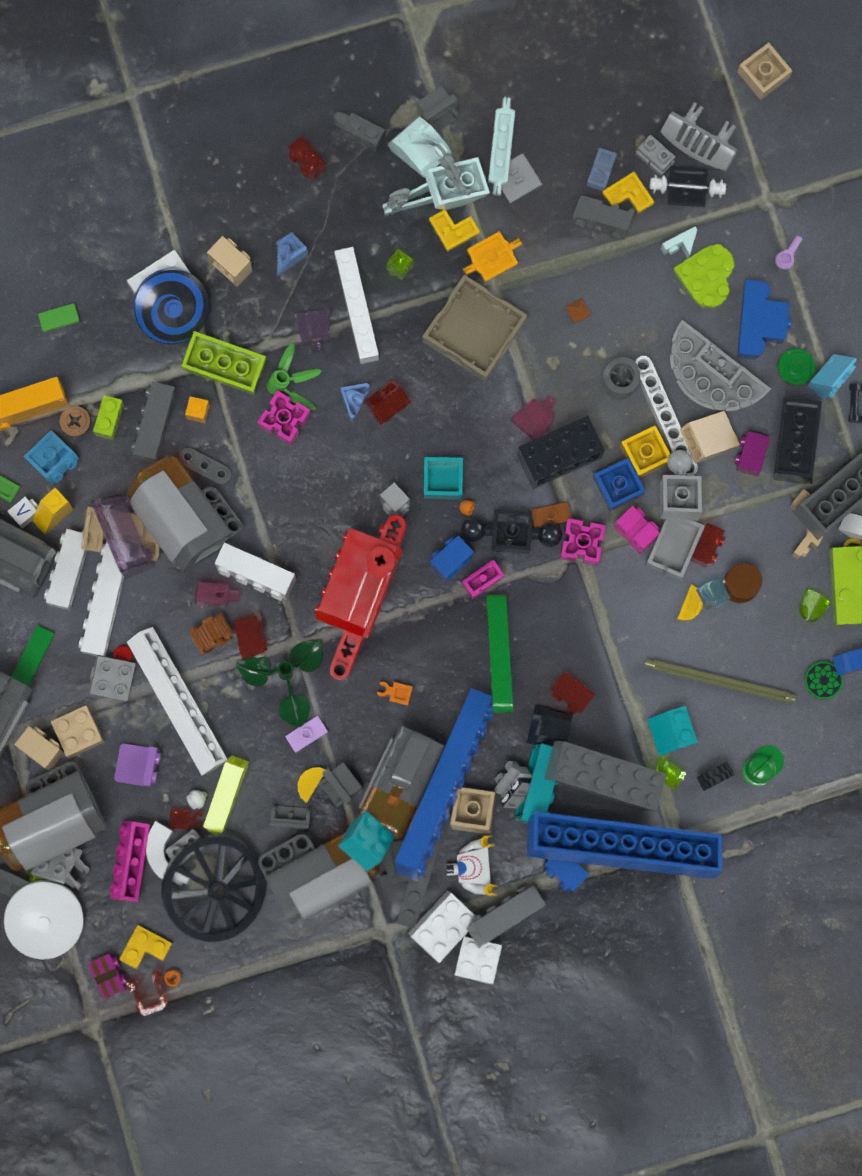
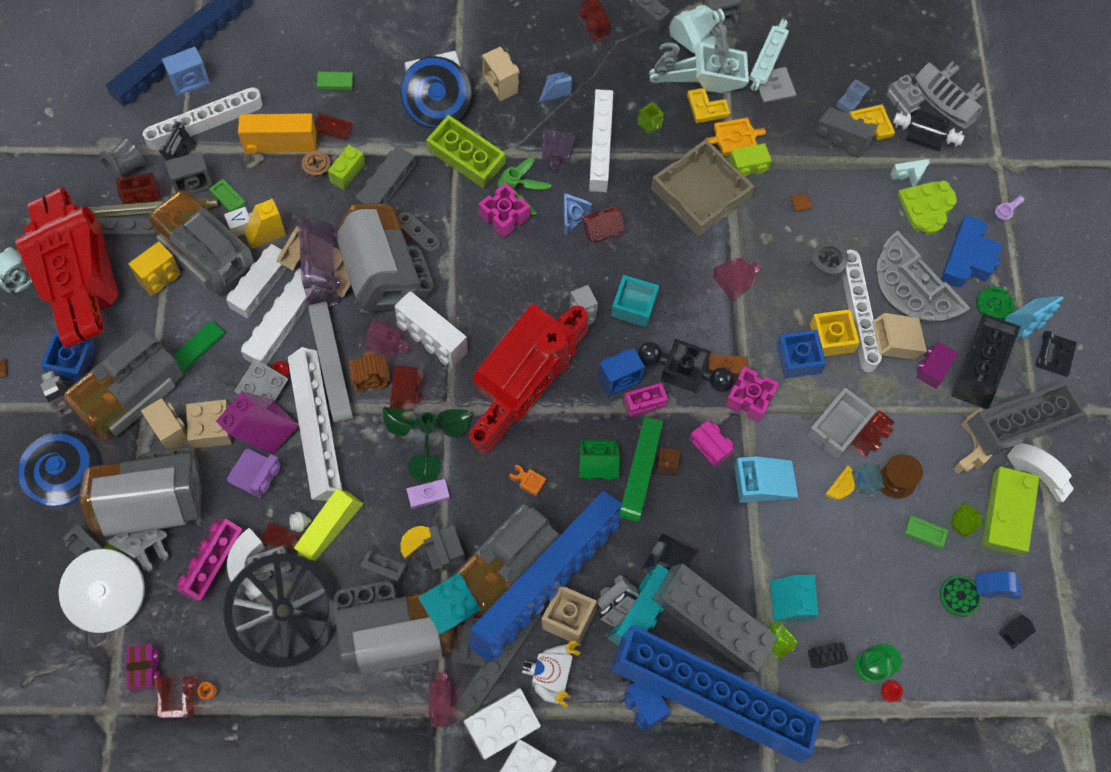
camera: 15 degrees right, 15 degrees down
dark azure plate [24,430,79,485] -> none
yellow plate [119,925,173,969] -> none
light orange brick [185,397,210,423] -> none
orange hinge [459,500,475,516] -> none
dark grey brick [467,885,546,948] -> none
black brick [517,416,605,490] -> none
clear red brick [550,671,595,715] -> none
dark pink brick [614,506,660,555] -> none
olive piece [644,659,796,703] -> none
light grey brick [659,450,702,520] -> none
tan brick [737,43,792,100] -> none
none -> magenta slope [216,391,299,454]
none -> light grey beam [308,301,353,423]
none -> clear red plate [314,113,353,140]
none -> clear pink torso [429,673,452,727]
none -> green slope [579,440,620,480]
none -> reddish brown brick [656,448,680,477]
none -> dark pink brick [689,420,734,468]
none -> lime brick [729,143,771,177]
none -> medium azure slope [734,457,798,503]
none -> red tile [880,681,903,703]
none -> bright green tile [903,515,949,549]

